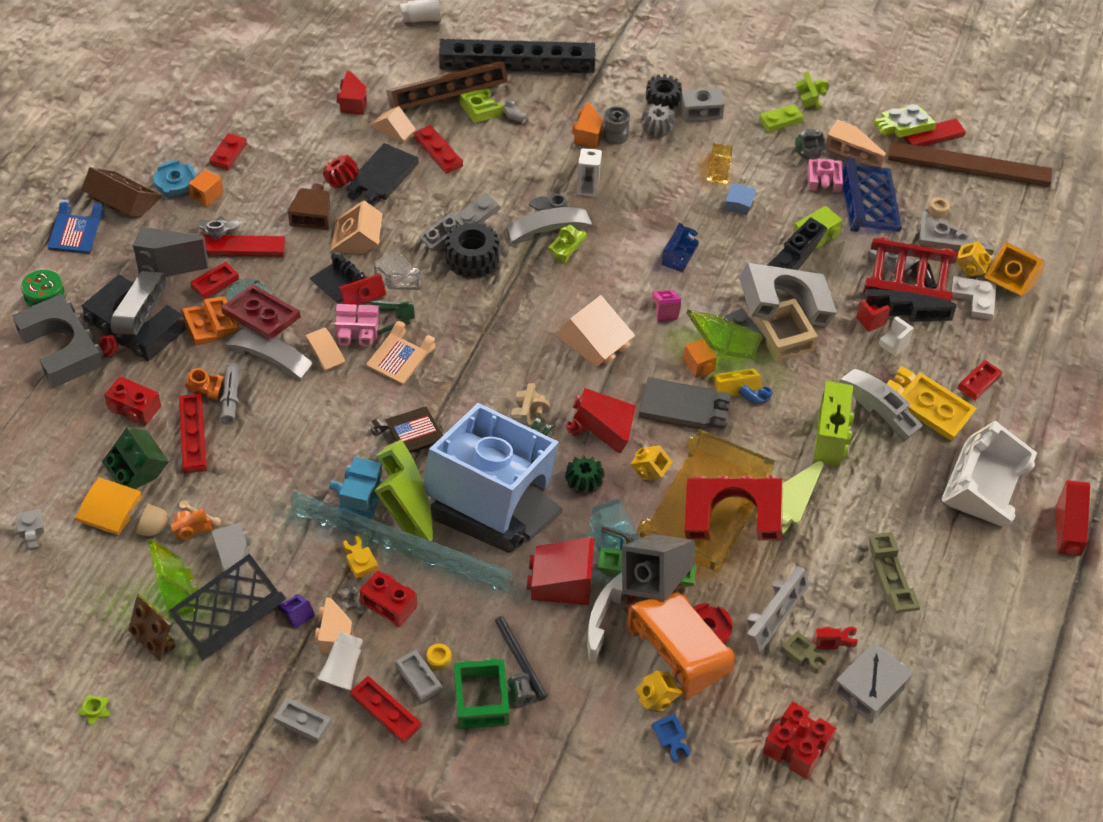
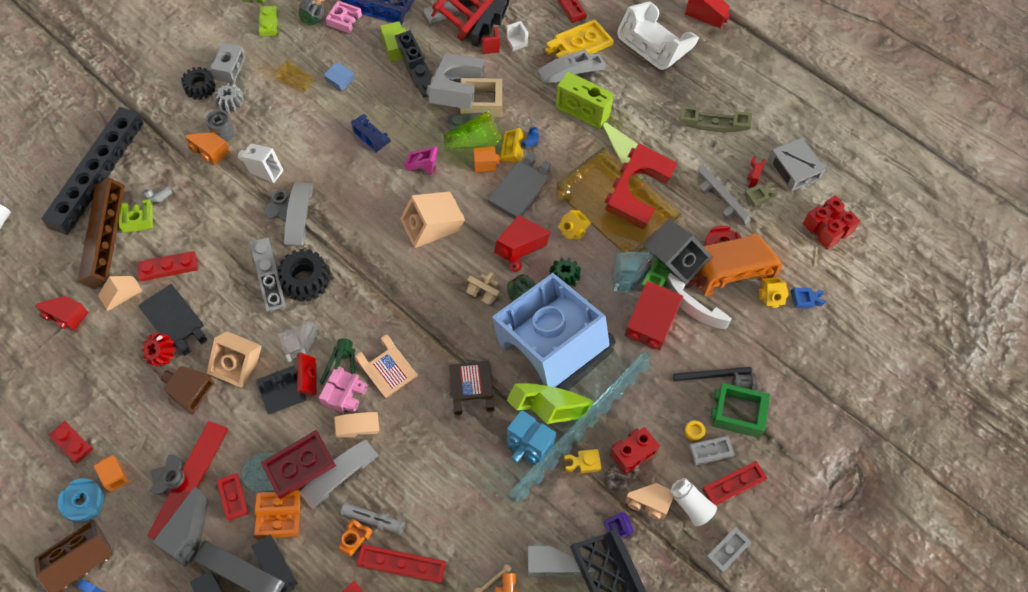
camera: 70 degrees left, 10 degrees up
lime hips [548,224,587,264] -> none

